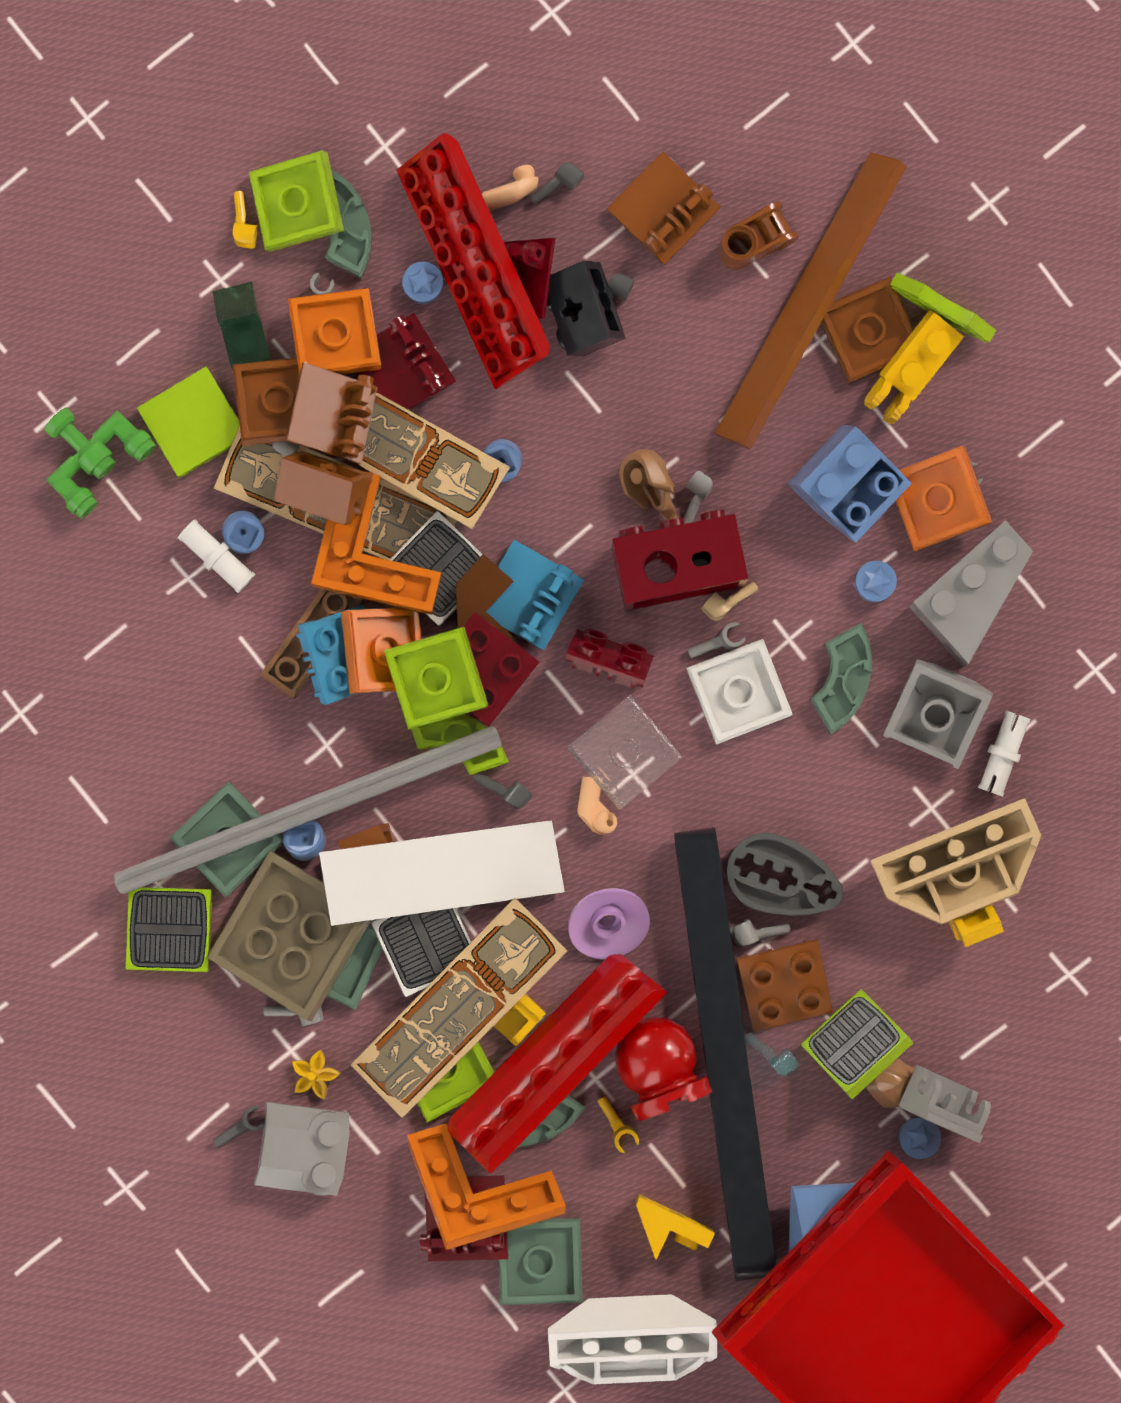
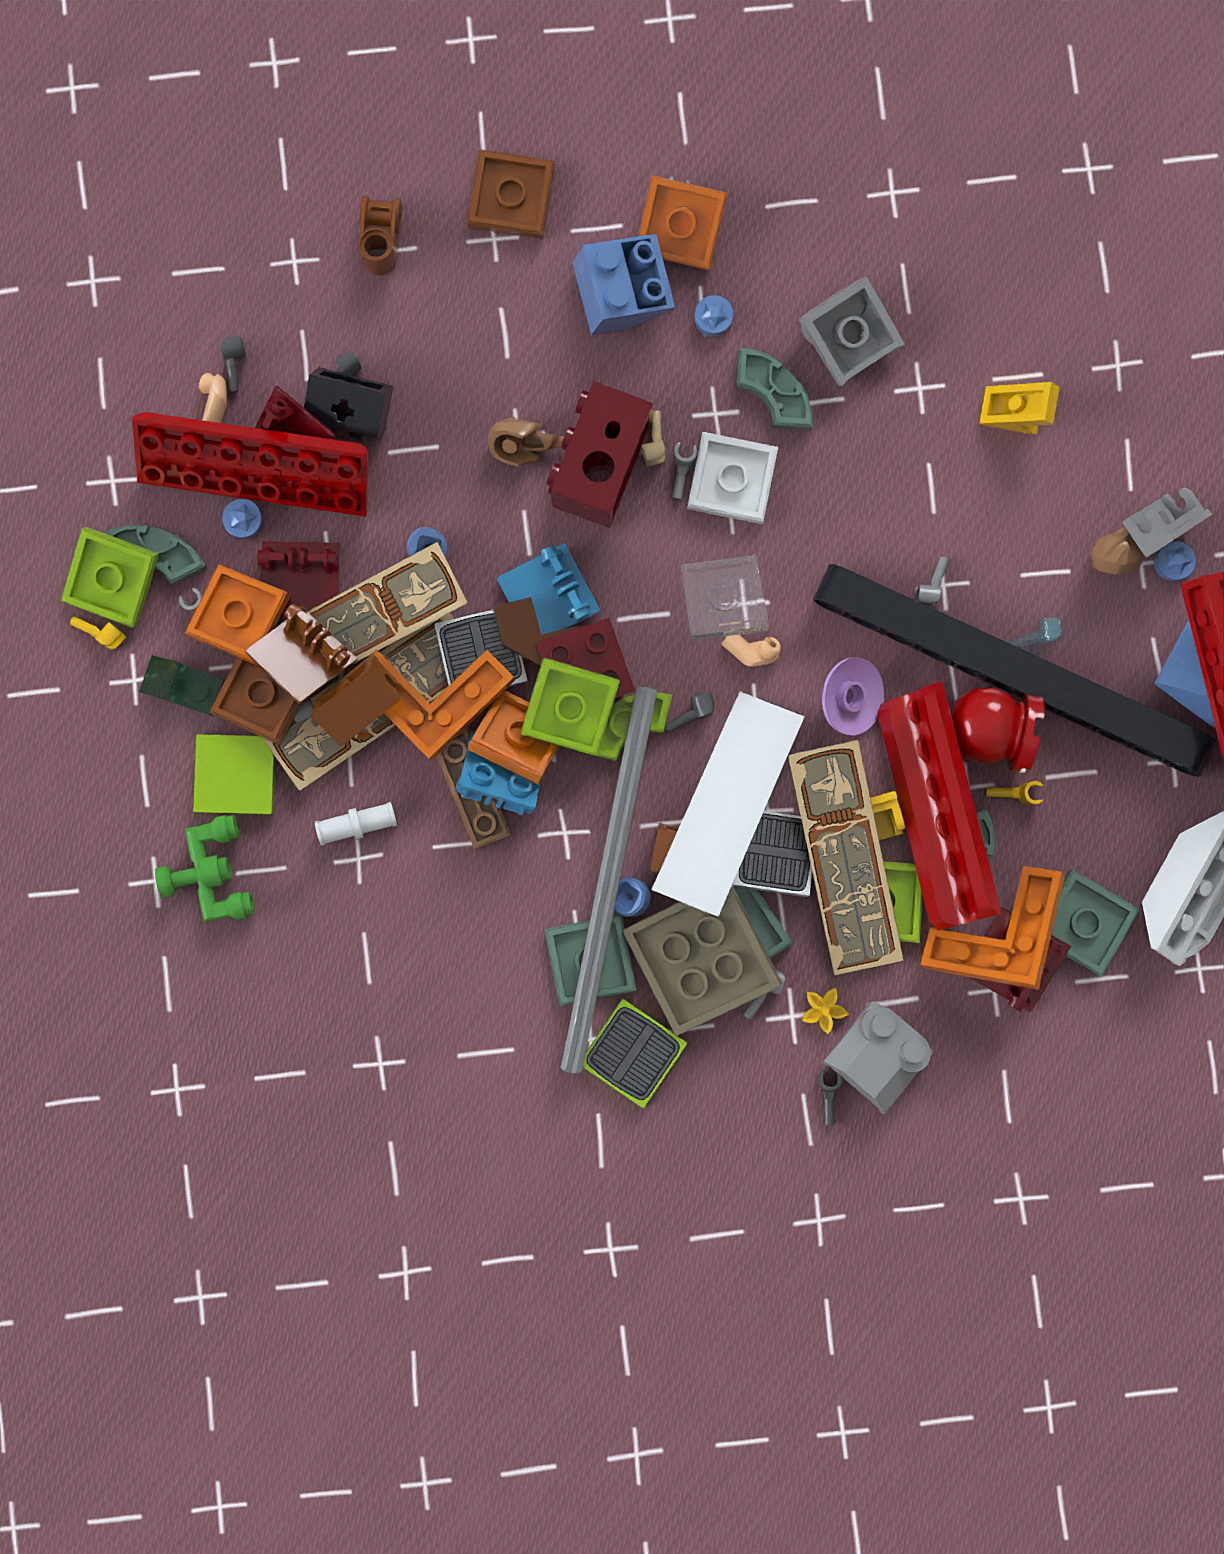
camera: 65 degrees left, 0 degrees up
medium blue tile [222,511,264,554] -> none
dark red hinge [565,629,654,689] -> none
dark orange hinge [606,152,721,265] -> none
yellow slope [635,1194,715,1260] -> none
light grey hand [684,471,713,524] -> none
dark orange tile [715,152,907,450] -> none
dark grey piece [726,833,843,916] -> none
dark orange hinge [737,939,833,1032] -> none
tile [801,989,913,1099] -> none
yellow hinge [864,310,964,425] -> none
tan wedge [871,798,1042,925] -> none
lime tile [890,272,997,343] -> none
light grey wedge [909,520,1033,667] -> none
white pin [978,711,1031,797] -> none

